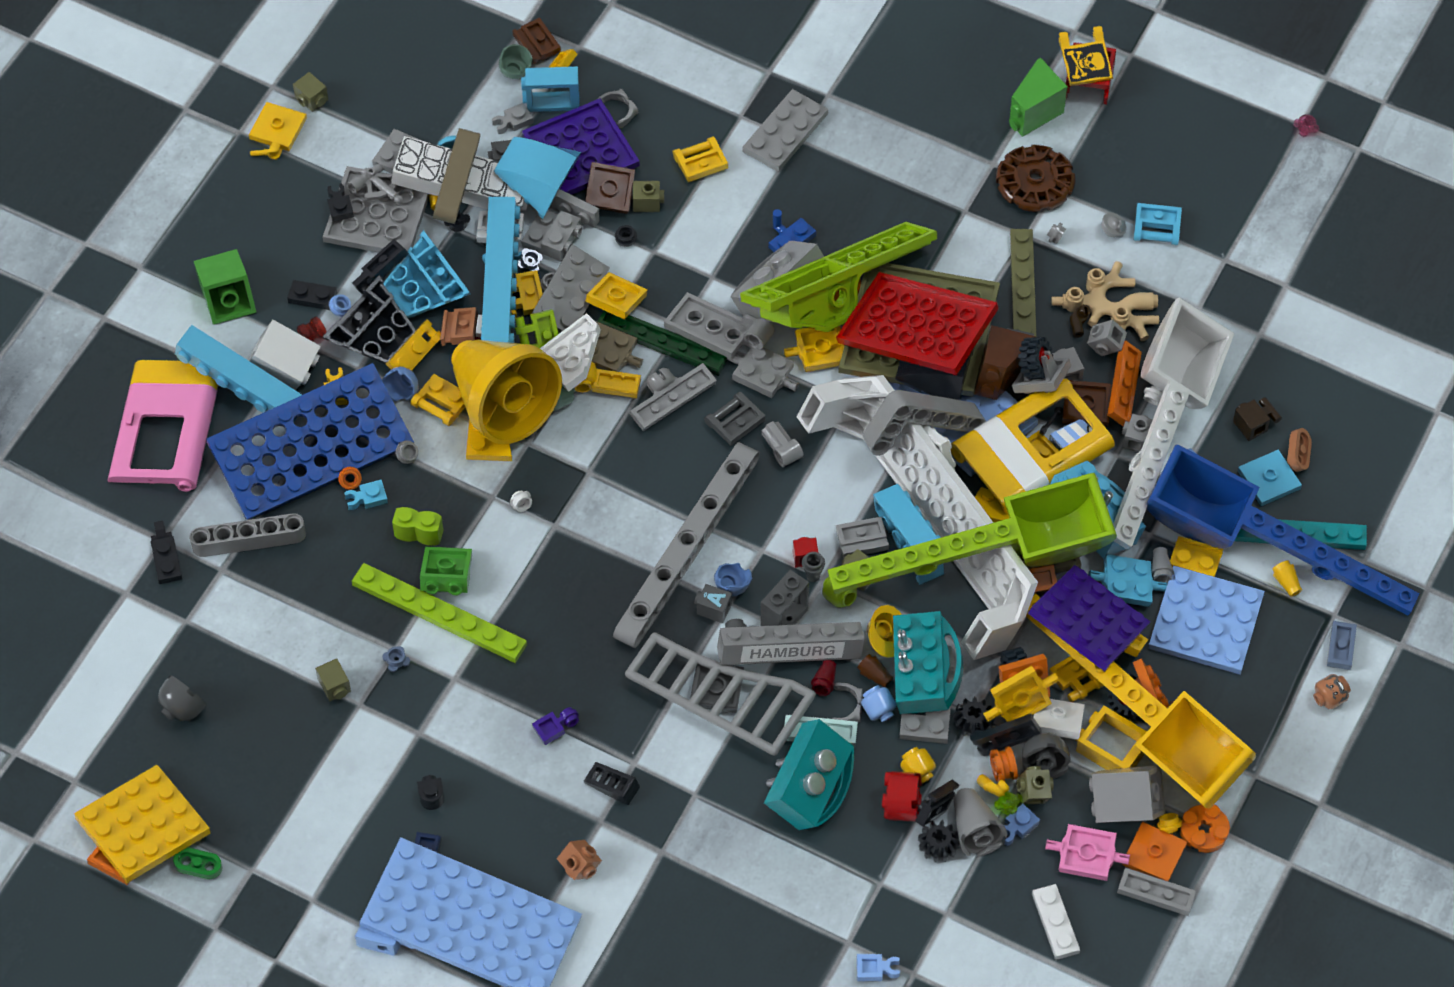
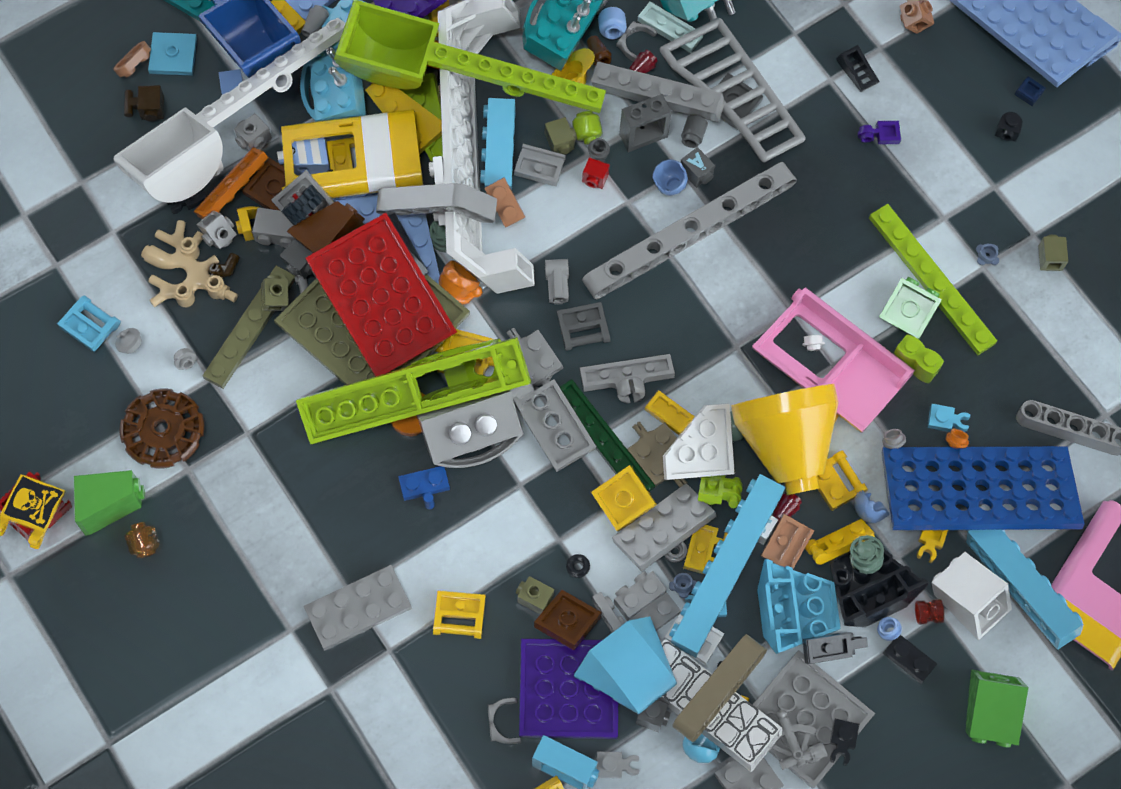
camera: 155 degrees left, 10 degrees up
none -> clear orange head [125,522,159,559]
none -> yellow plate [235,206,260,241]
none -> olive brick [261,275,288,311]
none -> nougat plate [485,177,525,228]
none -> bright pink piece [752,287,915,433]
none -> sand green wheel [850,535,884,574]

